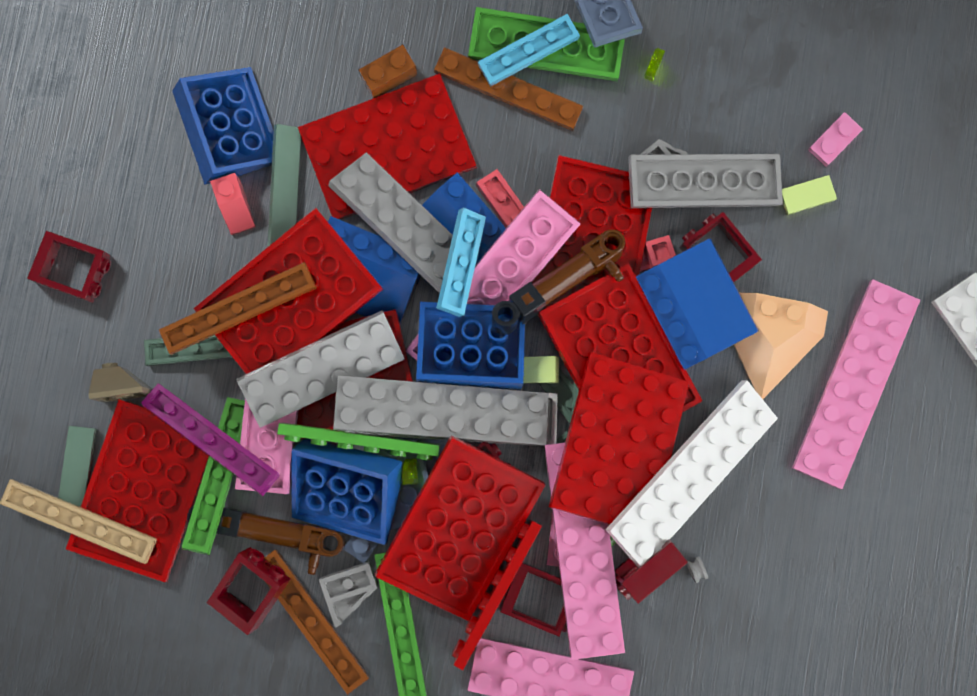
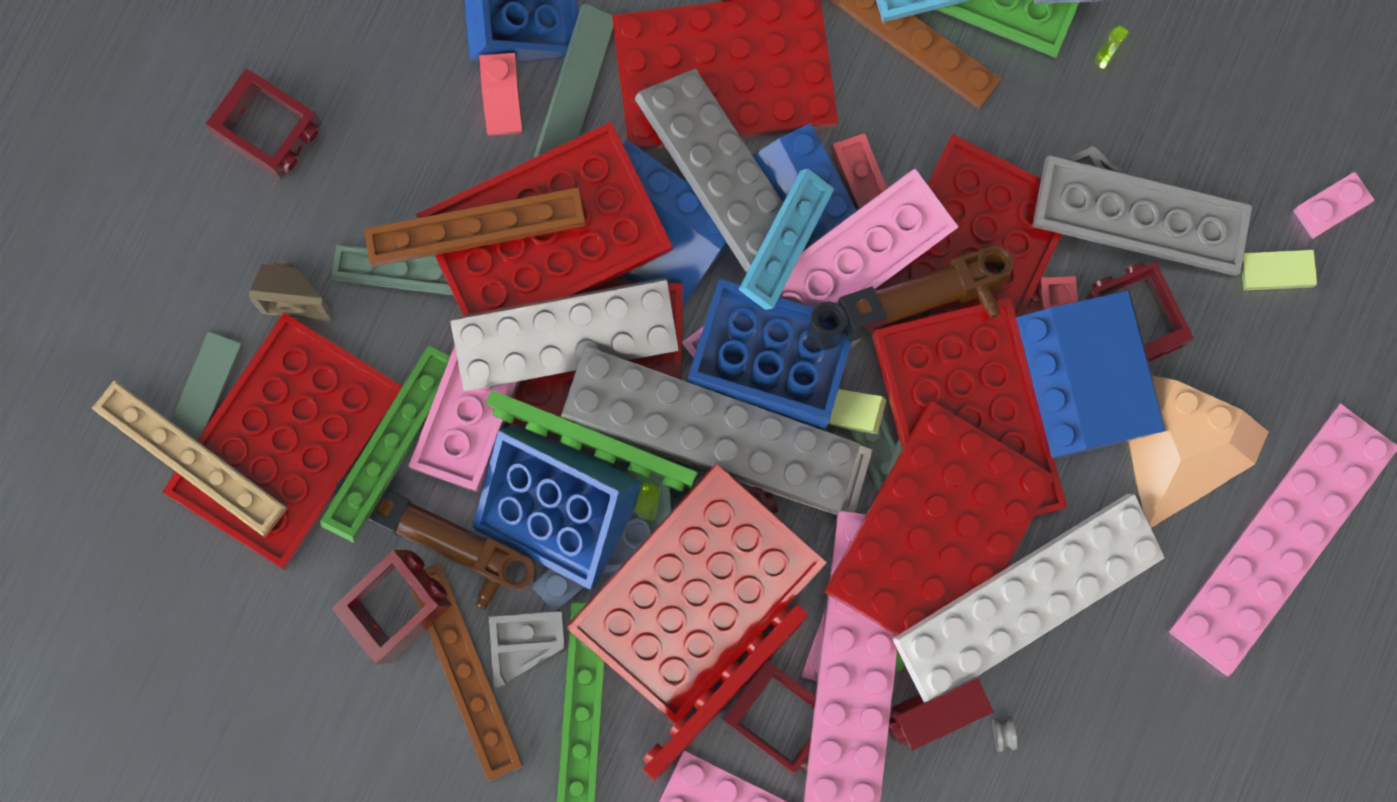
camera: 15 degrees right, 5 degrees down
magenta plate [141,383,280,496] -> none

